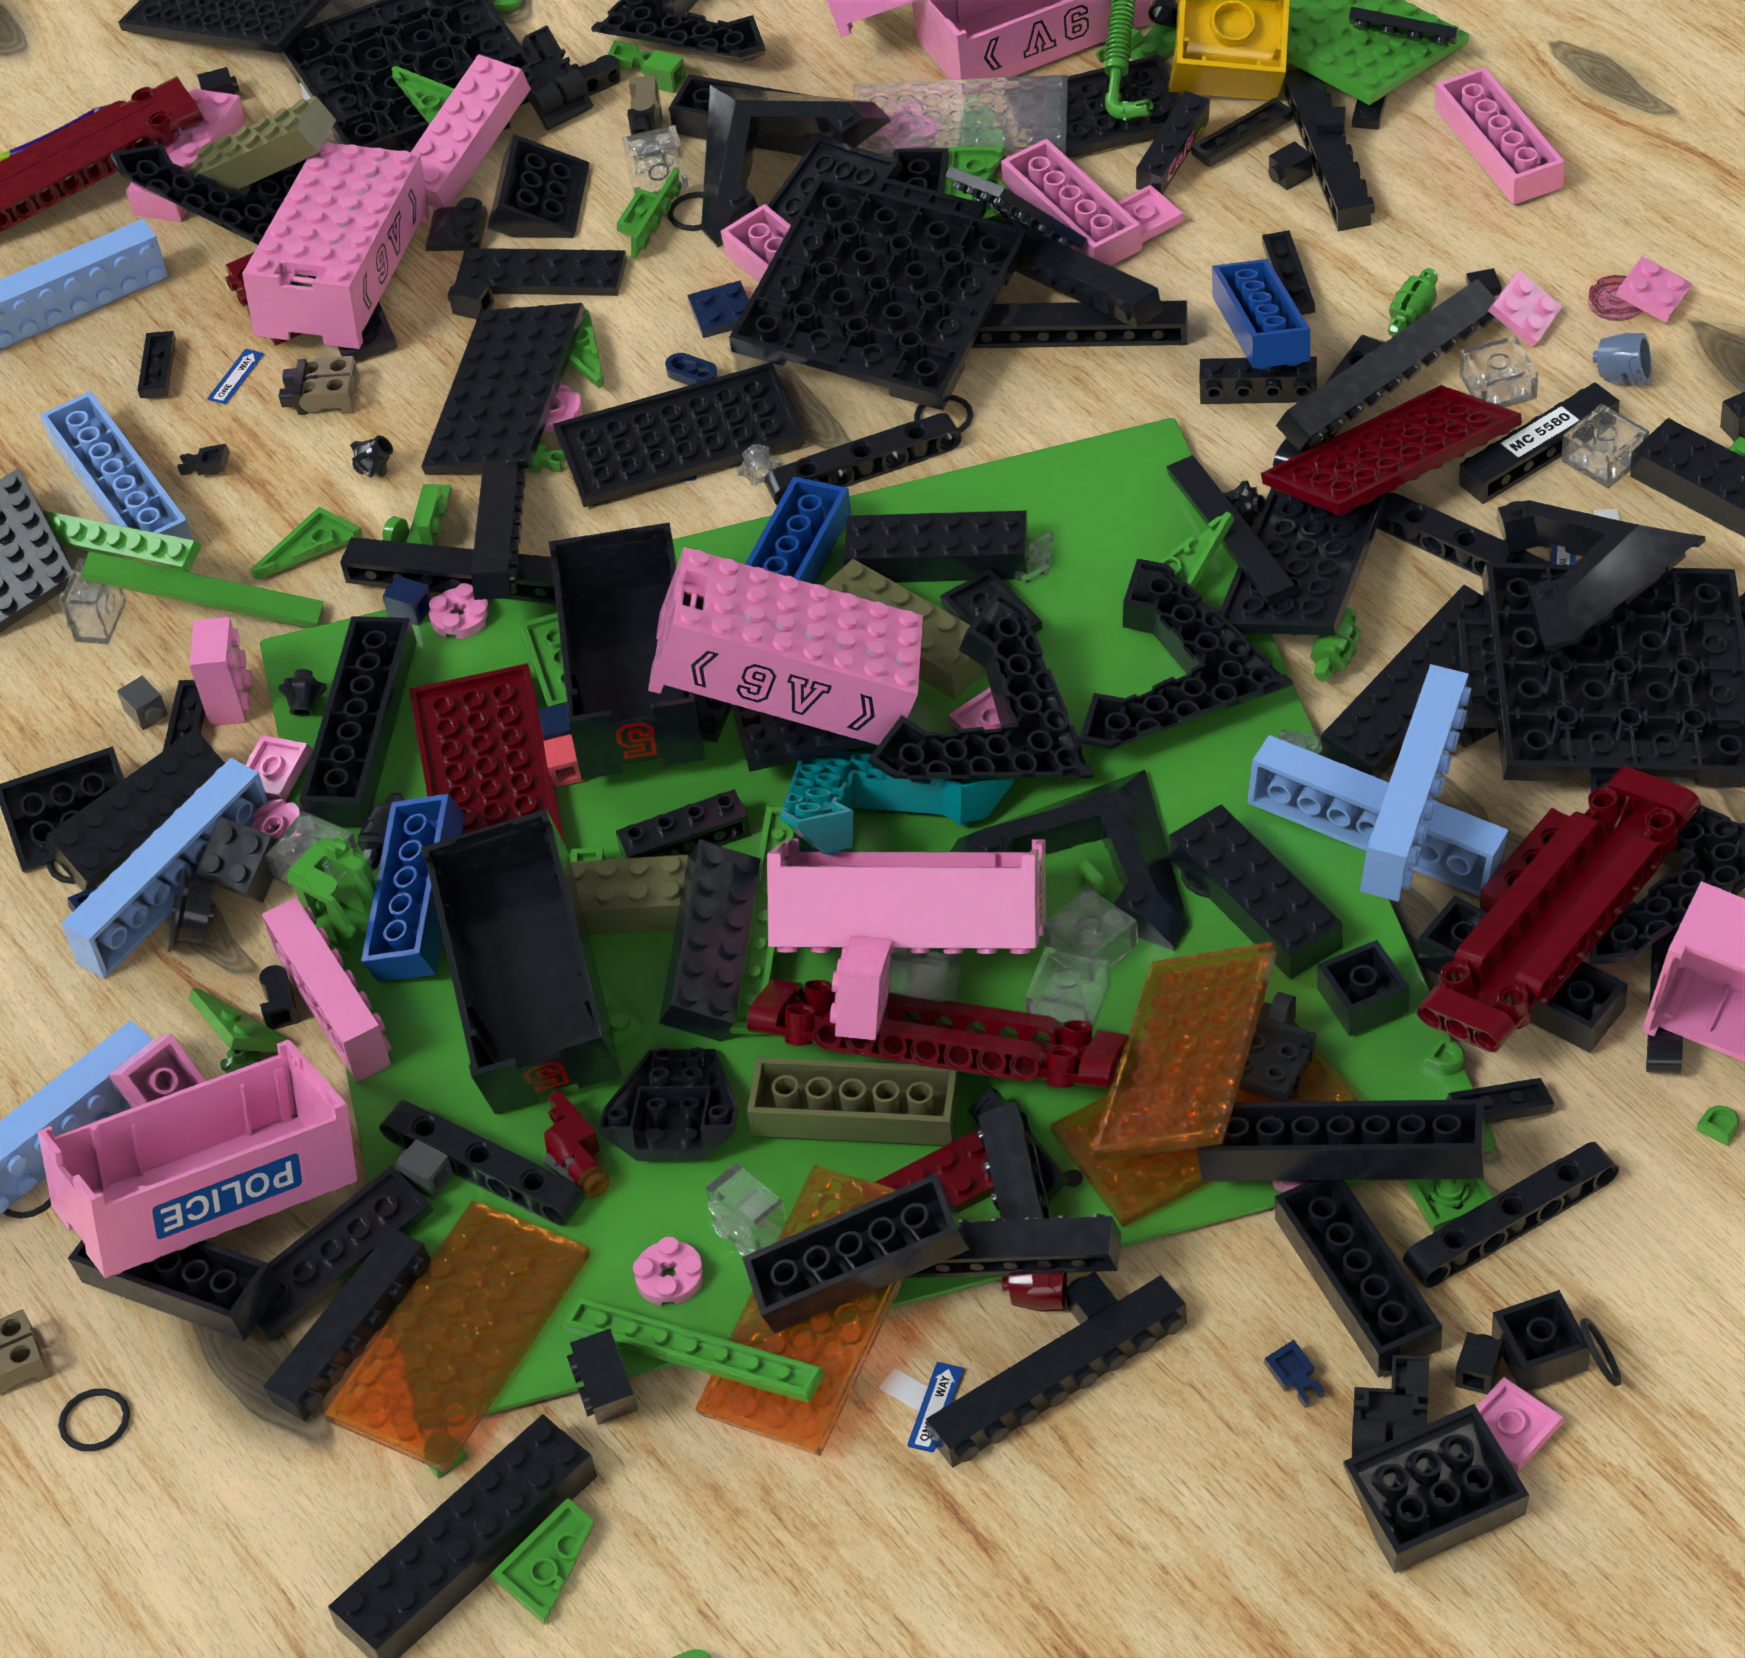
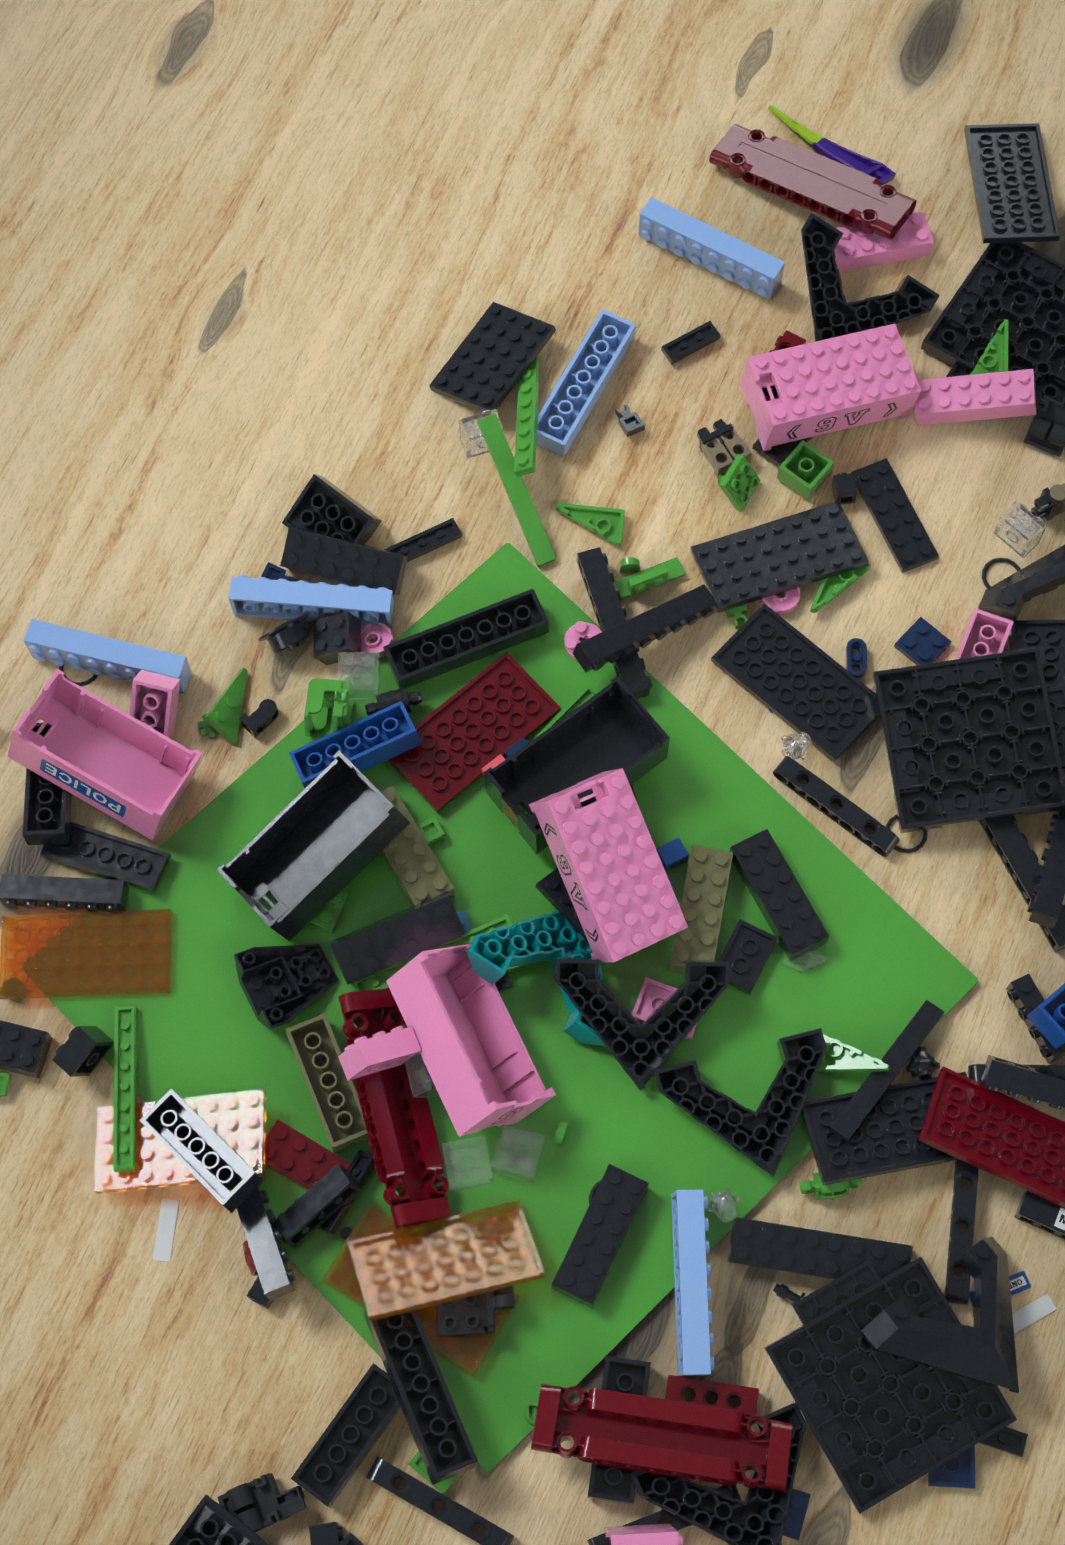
camera: 55 degrees right, 20 degrees up
dark grey brick [117,675,168,730] -> none
olive brick [187,96,336,191] -> none
bright pink brick [189,617,253,726] -> none
black brick [197,67,240,95] -> none
sticker [207,349,264,404] -> none
bright pink plate [245,735,313,801] -> none
bright pink brick [262,897,392,1083] -> none
black rock [279,669,327,717] -> none
black rock [350,435,393,478] -> none
black beam [379,1100,586,1226] -> none
dark blue brick [382,576,431,626] -> none
dark grey brick [396,1139,454,1199] -> none
black slope [426,197,488,251] -> none
black slope [488,134,590,238] -> none
dark red plate [544,1089,610,1198] -> none
black brick [616,789,751,859] -> none
bright green bracket [617,167,682,259] -> none
bright pink plate [633,1237,703,1306] -> none
clear brick [706,1162,790,1257] -> none
blue brick [745,476,852,584] -> none
sticker [907,1362,963,1453] -> none
black brick [926,1275,1187,1468] -> none
black wedge [949,769,1188,951] -> none
dark blue plate [1264,1340,1325,1408] -> none
black brick [1317,940,1409,1036] -> none
light blue brick [1360,664,1472,902] -> none
black plate [1446,1077,1555,1123] -> none
none -> bright green plate [718,455,761,511]
none -> bright green brick [777,440,834,500]

